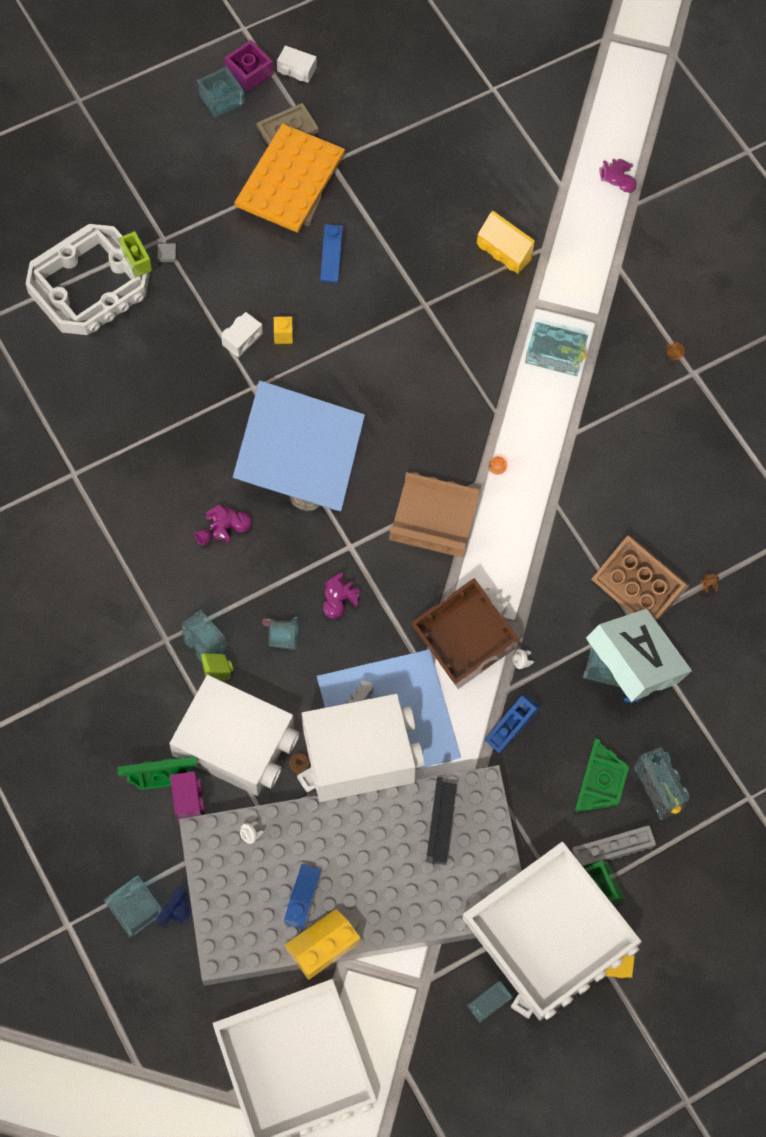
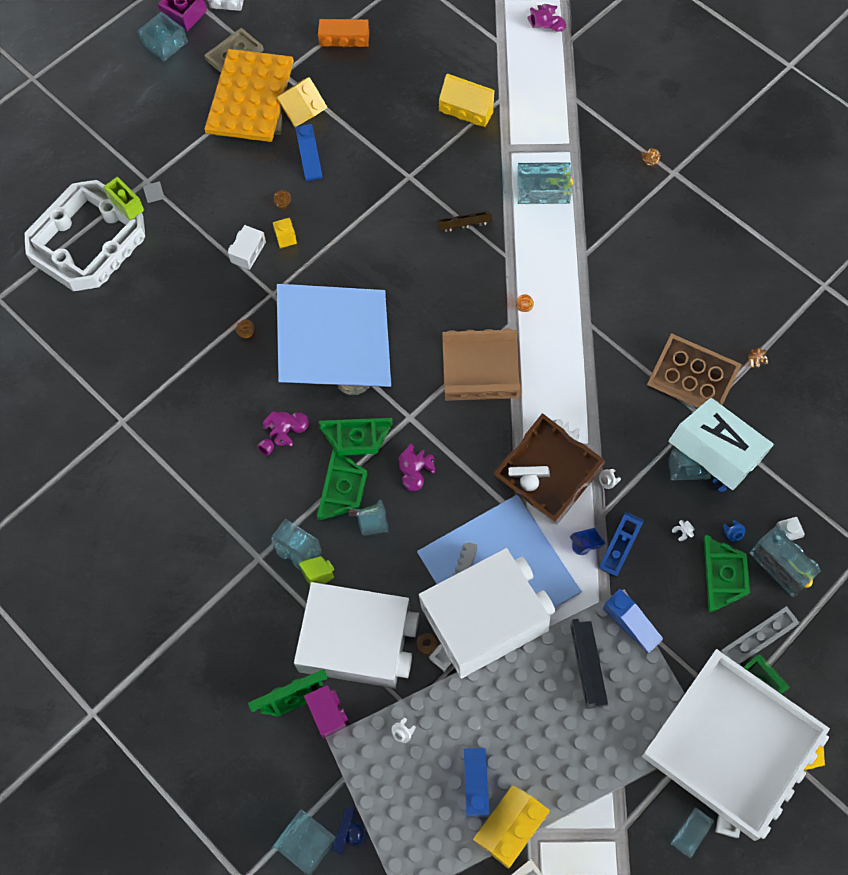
camera: 10 degrees left, 0 degrees up
none -> clear orange plate [236,320,254,338]
none -> clear orange plate [273,190,291,210]
none -> yellow slope [276,77,327,127]
none -> green wing [317,448,368,520]
none -> orange brick [318,19,369,47]
none -> green wing [319,418,392,455]
none -> dark brown plate [437,211,492,232]
none -> white tile [509,466,550,492]
none -> clear blue tile [570,528,605,556]
none -> slope [603,589,663,654]
none -> white plate [672,520,694,541]
none -> blue plate [724,520,745,541]
none -> white plate [776,517,805,542]

